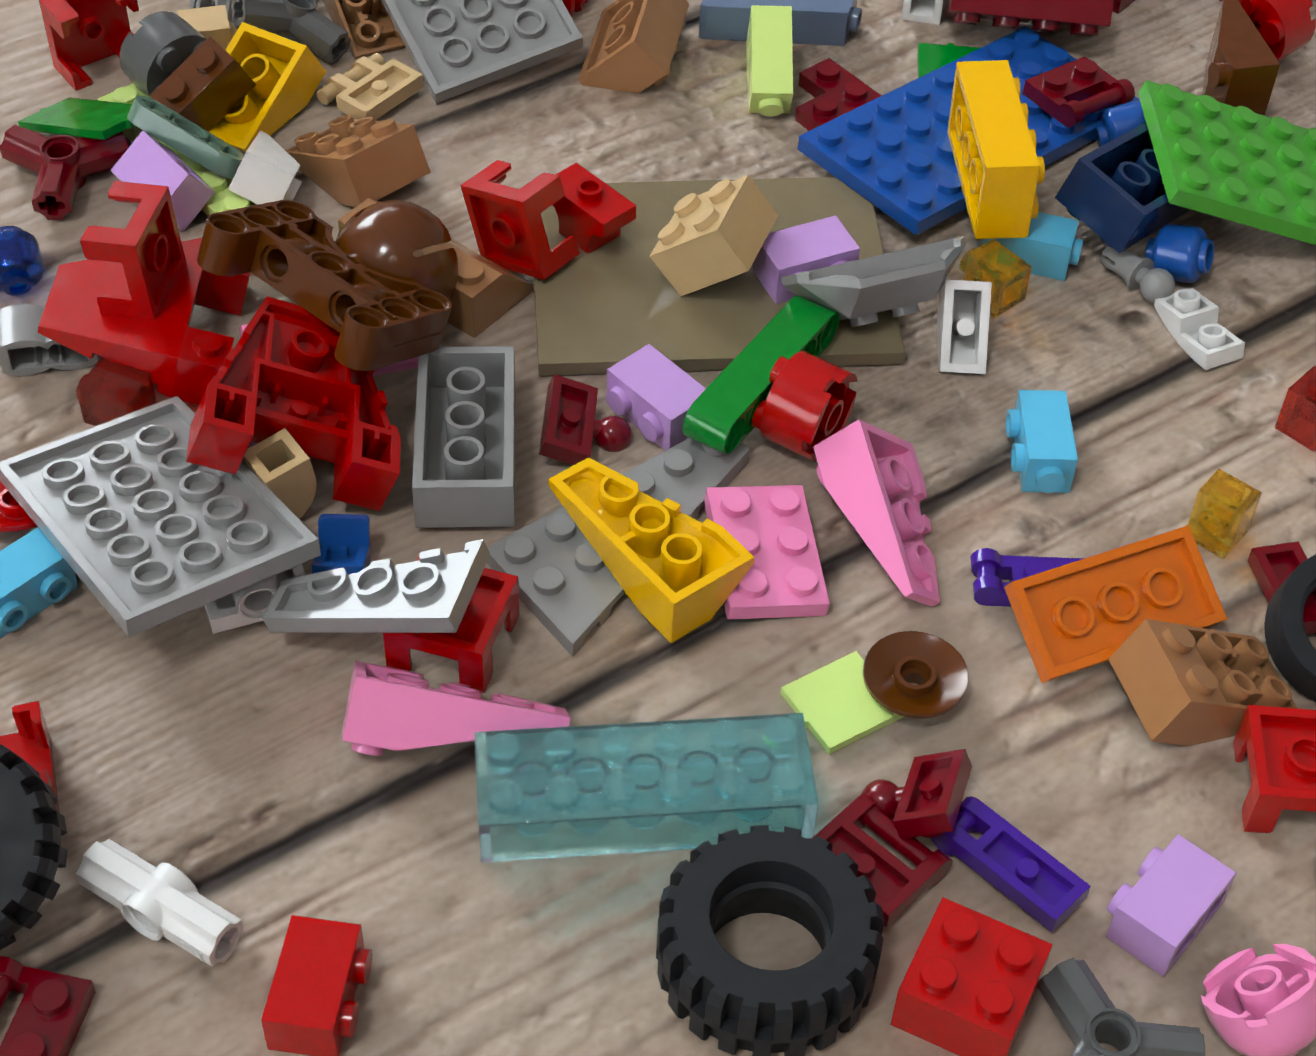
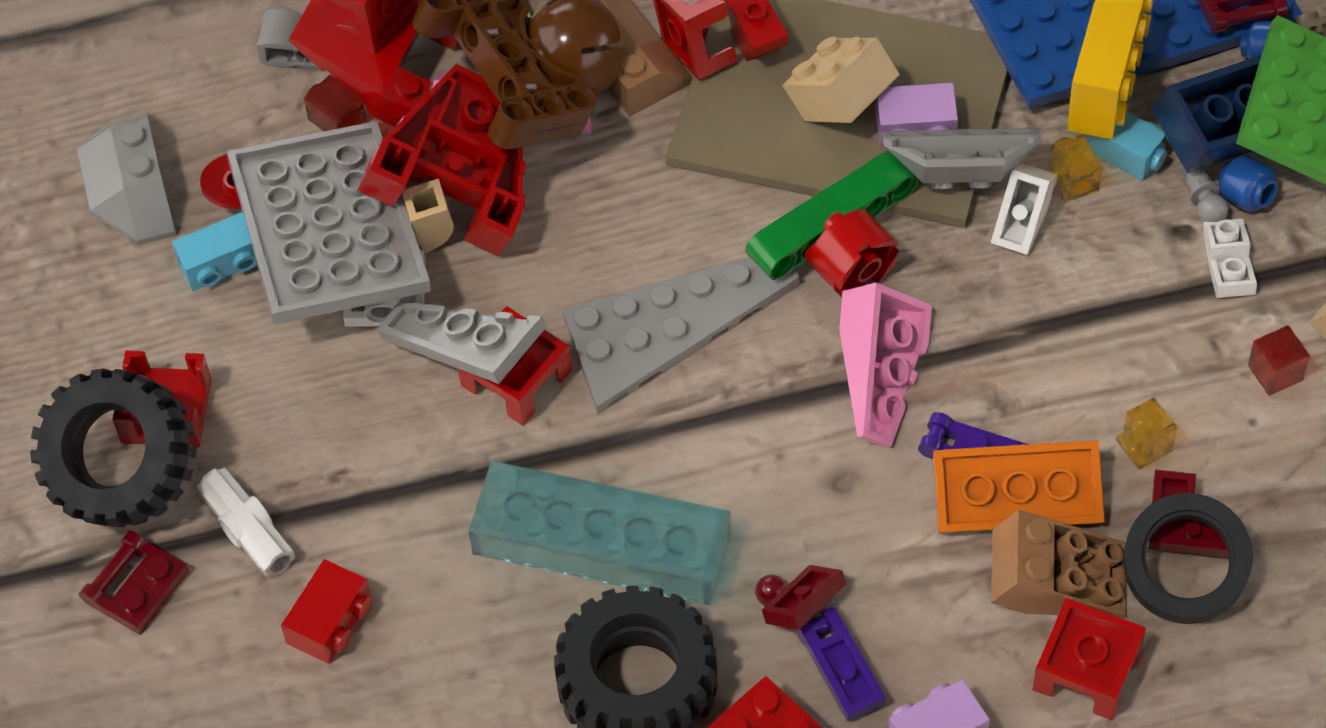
camera: 25 degrees right, 10 degrees up
blue bracket [311,514,371,574] -> none
bright pink wedge [342,660,571,756] -> none
light grey brick [412,346,516,528] -> none
dark red plate [539,374,632,465] -> none
yellow wedge [548,457,755,643] -> none
lavender brick [606,344,706,451] -> none
bright pink plate [704,485,830,620] -> none
yellowish green piece [780,651,904,755] -> none
dark red plate [810,792,953,928] -> none
reddish brown dish [863,631,969,719] -> none
medium azure brick [1006,390,1078,493] -> none

